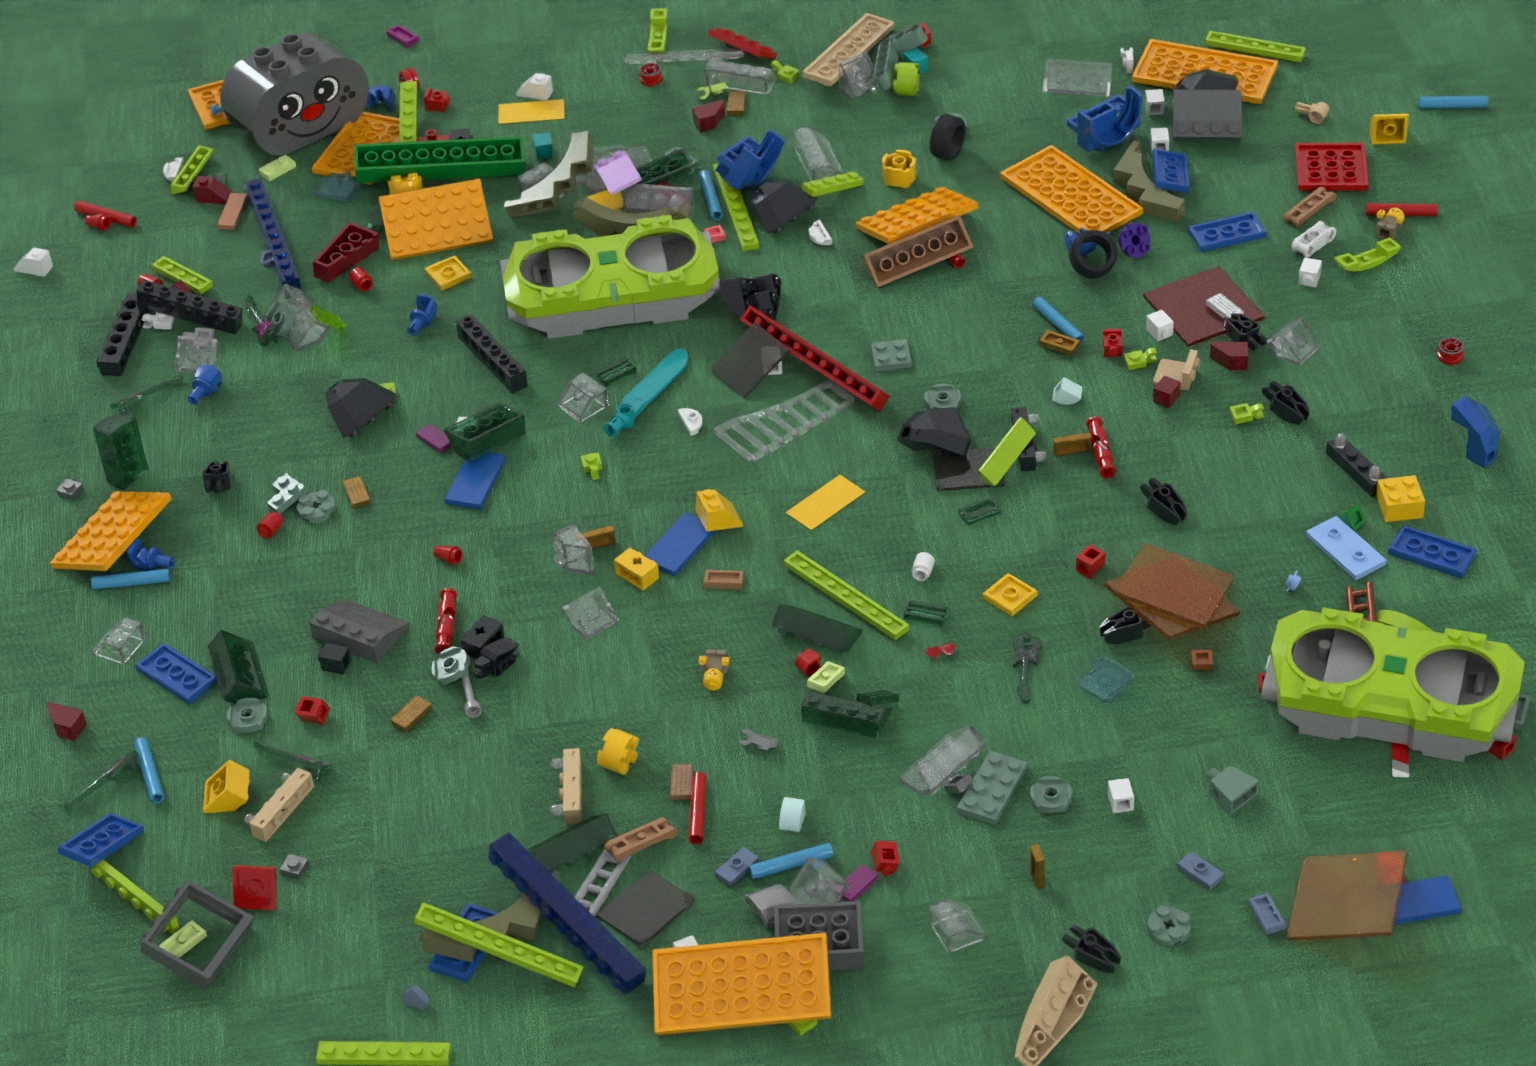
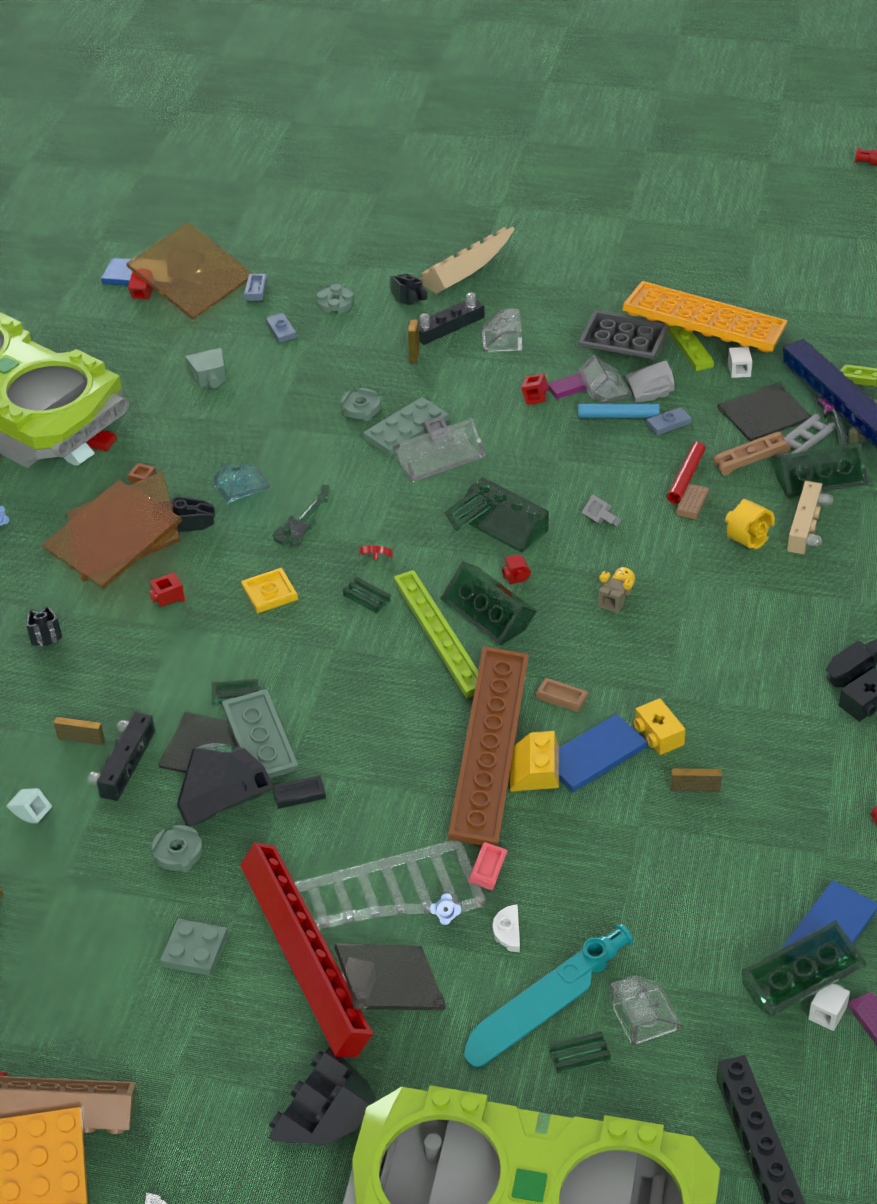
camera: 160 degrees left, 0 degrees up
clear slope [552,524,595,575] -> none
clear slope [561,587,619,639] -> none
lime plate [580,452,603,480] -> none
light aqua brick [779,797,806,832] -> none
yellow piece [786,475,865,530] -> none
yellowish green plate [807,661,845,693] -> none
white brick [912,552,935,581] -> none
lime slope [978,417,1036,486] -> none
red piece [1086,416,1116,479] -> none
white brick [1108,778,1134,813] -> none
none -> sand green plate [222,689,298,778]
none -> black tile [273,775,326,809]
none -> black piece [418,293,485,345]
none -> light blue plate [430,893,461,925]
none -> dark orange plate [448,646,529,846]
none -> coral tile [469,842,508,891]

